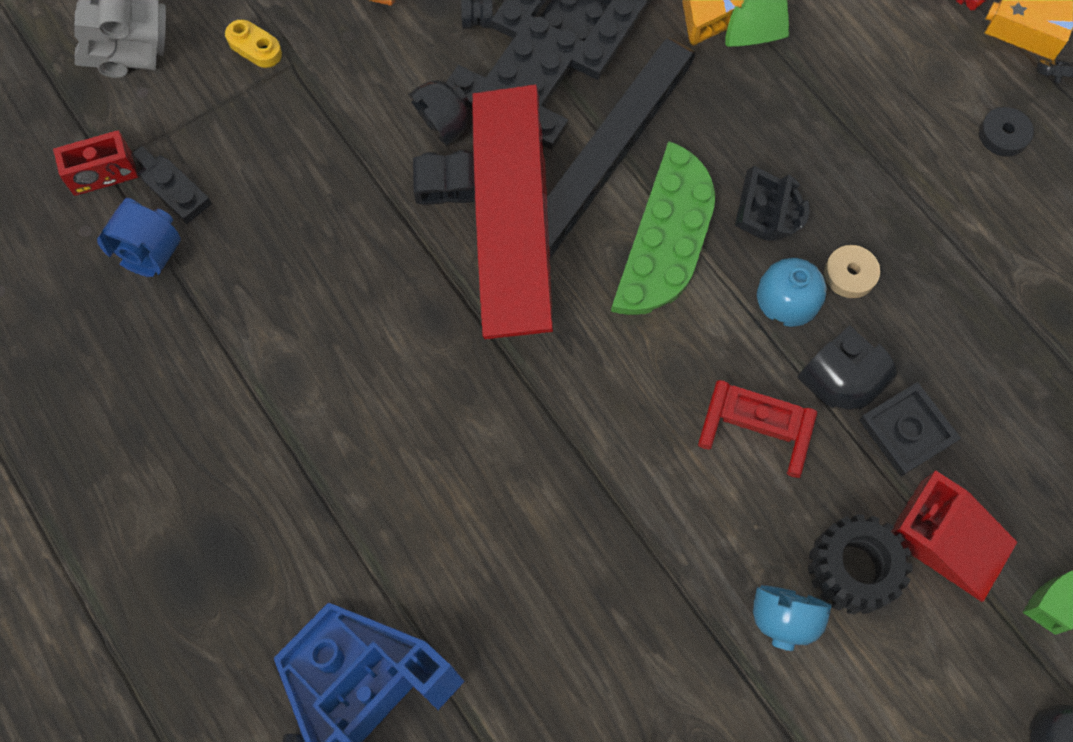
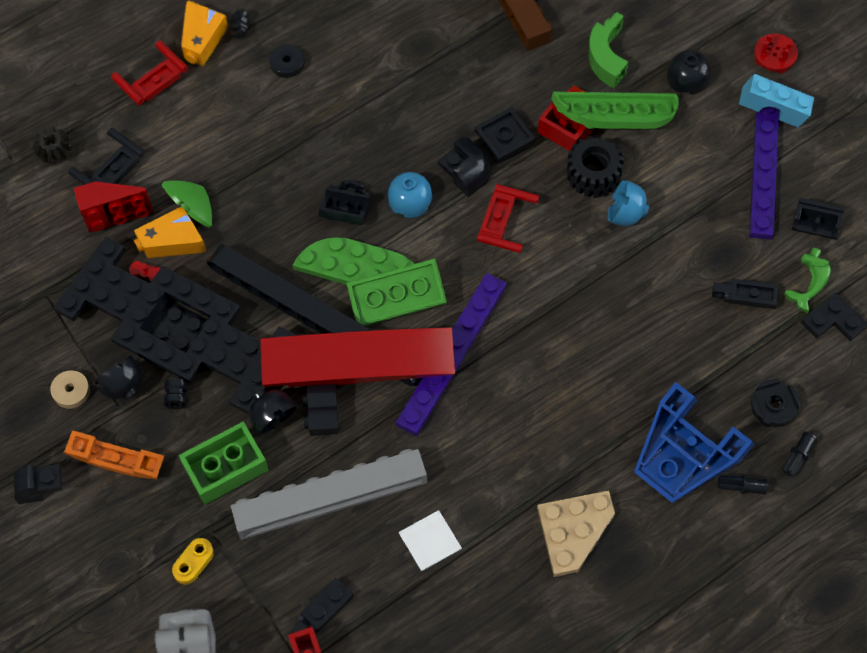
camera: 85 degrees left, 5 degrees down
blue brick [97,198,181,277] -> none
tan piece [824,245,880,298] -> none
none -> bright green brick [178,421,269,505]
none -> light grey brick [230,449,427,540]
none -> bright green tile [346,259,447,326]
none -> dark purple plate [396,273,507,436]
none -> white sticker [399,510,462,571]
none -> tan plate [537,491,615,577]
none -> bright green plate [551,92,679,129]

